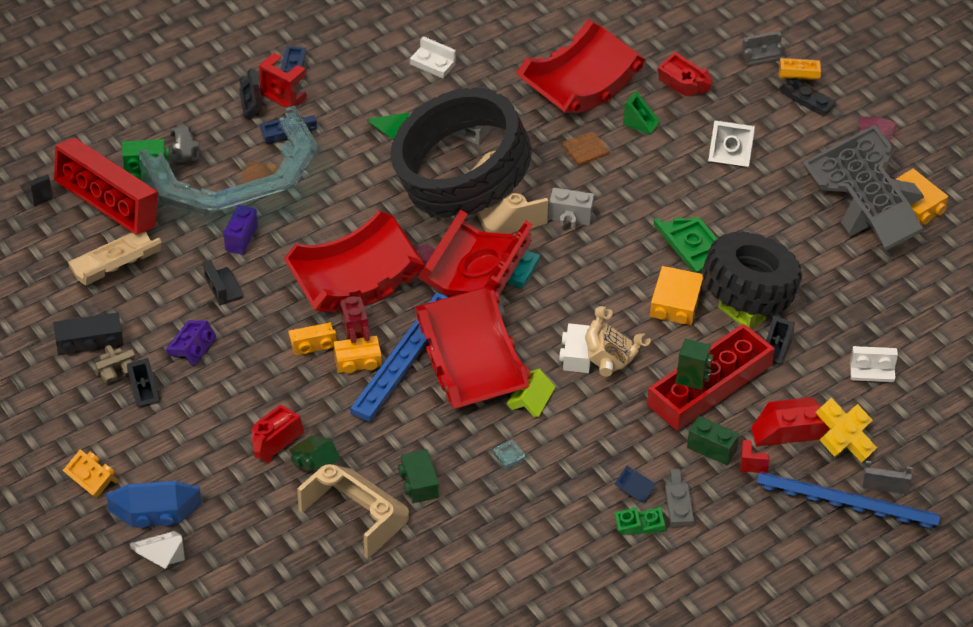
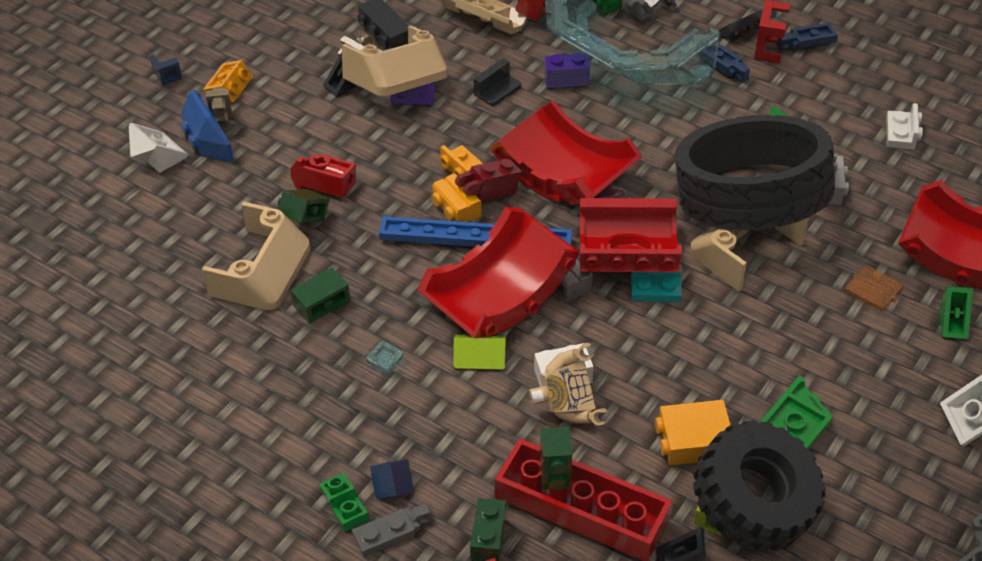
camera: 70 degrees right, 0 degrees up
light grey brick [549,188,594,228] -> none
none -> dark blue panel [149,54,182,86]
none -> dark tan hips [206,87,233,127]
none -> tan windscreen [342,26,448,96]

